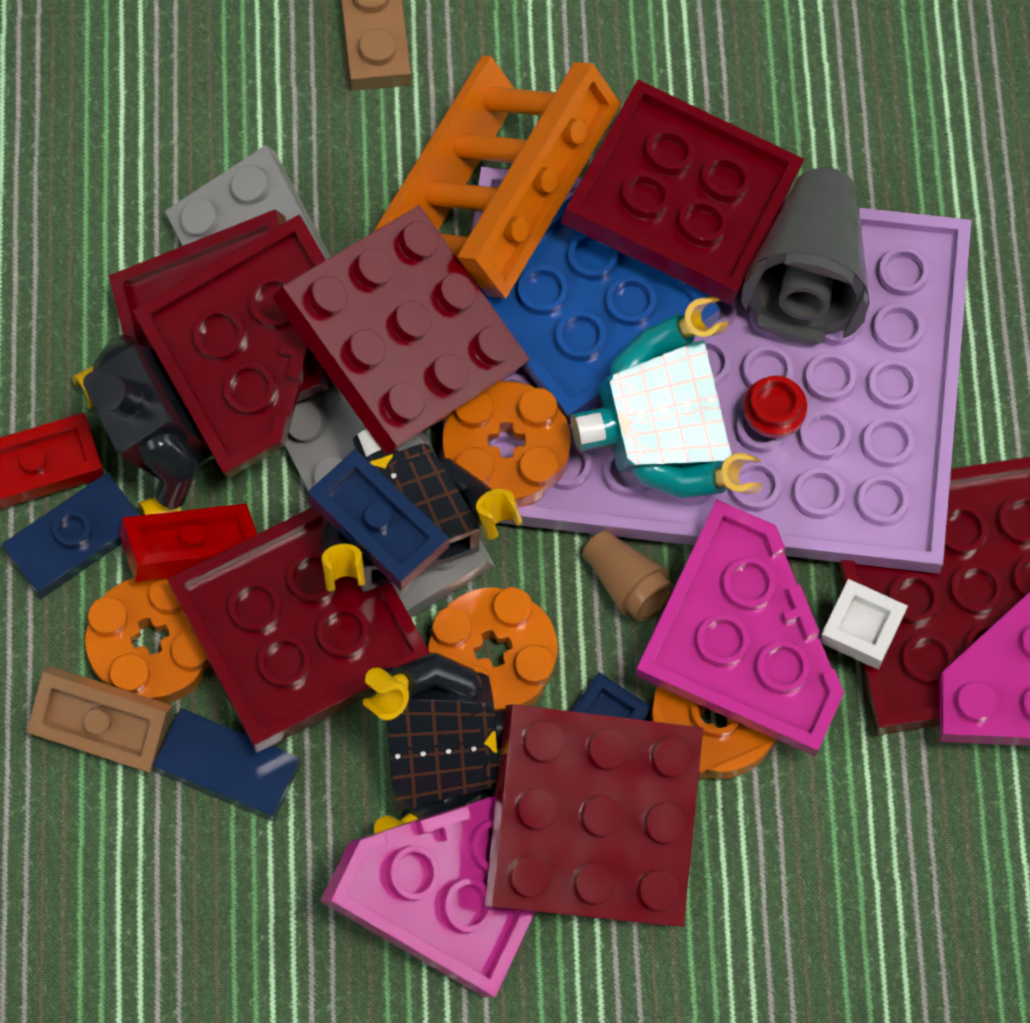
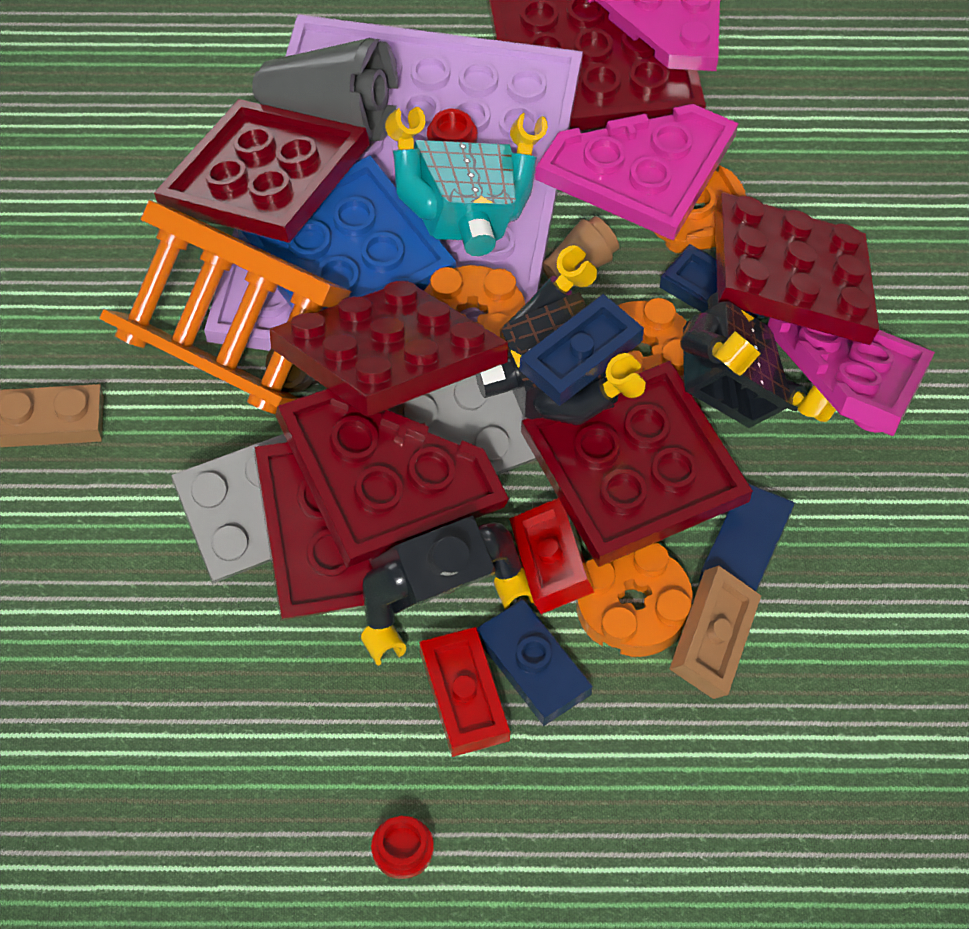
camera: 85 degrees left, 10 degrees down
white plate [820,579,908,670] -> none

